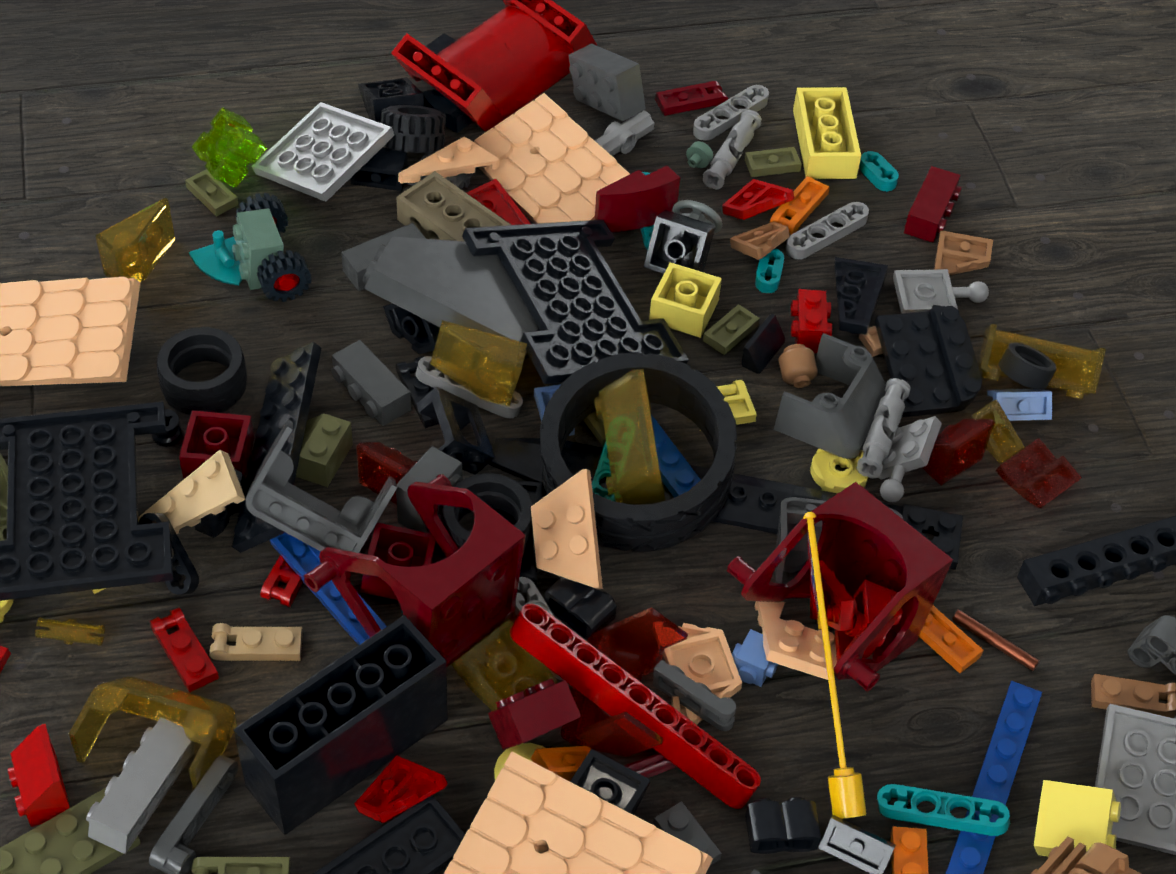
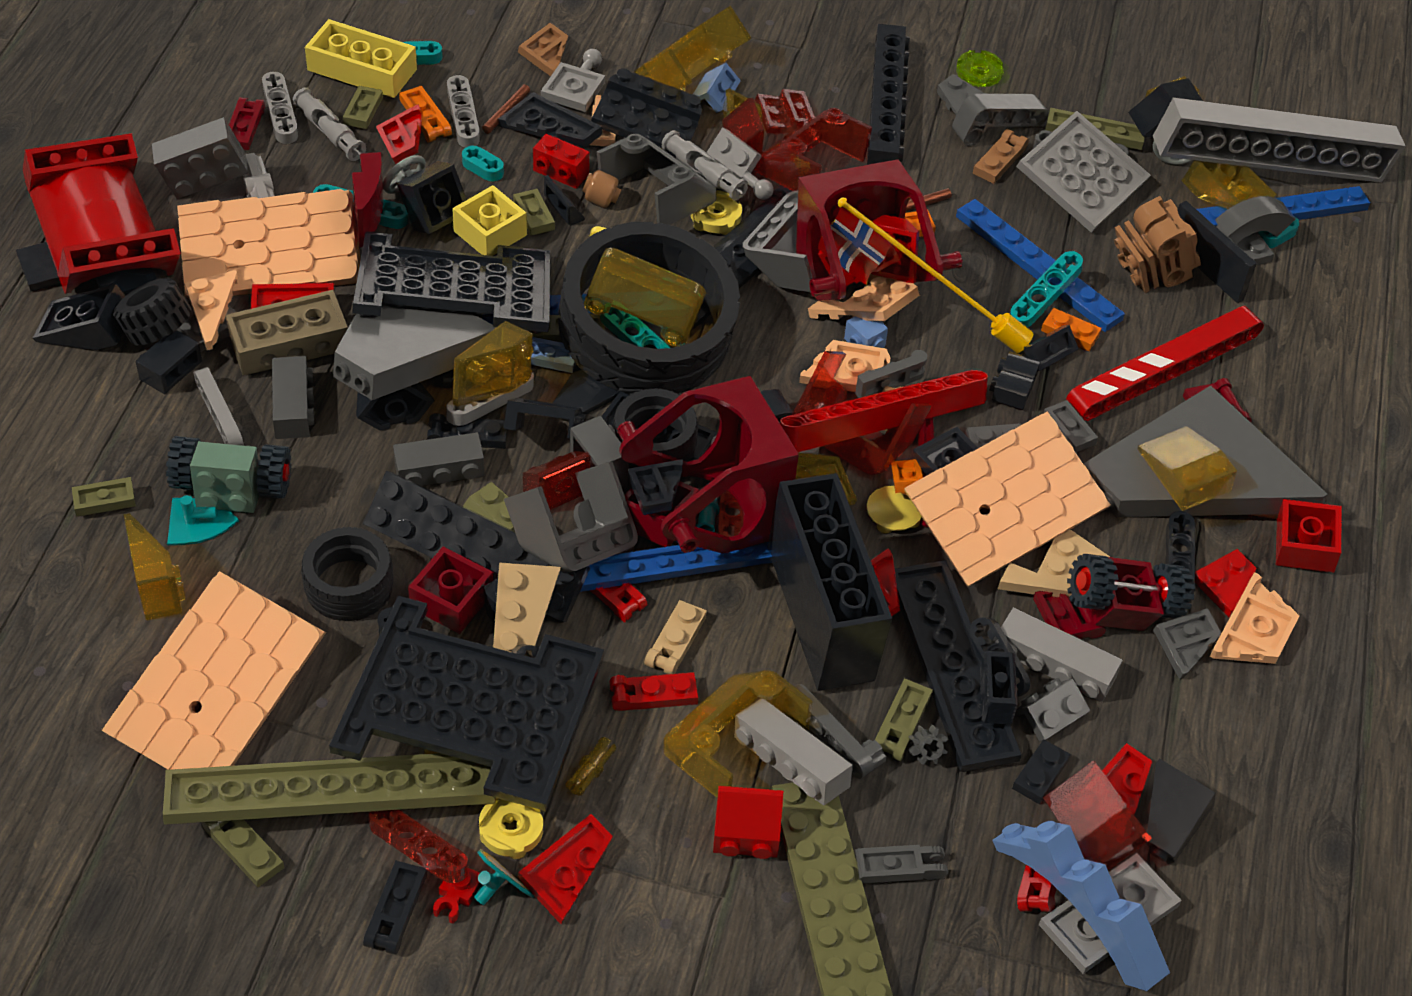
camera: 65 degrees left, 0 degrees up
clear neon green brick [192,107,267,188] -> none
light grey plate [251,102,395,202] -> none
dark red brick [488,678,581,750] -> none
light nougat wing [531,469,603,590] -> none
sand green tile [686,141,713,168] -> none
medium nougat wing [730,221,790,260] -> none
dark red brick [904,166,962,243] -> none
black tyre [998,343,1057,390] -> none
light yellow brick [1033,780,1121,857] -> none
none -> light grey beam [194,367,244,446]
none -> copper bar [482,84,530,134]
none -> black wing [628,459,683,515]
none -> clear red windscreen [754,108,872,191]

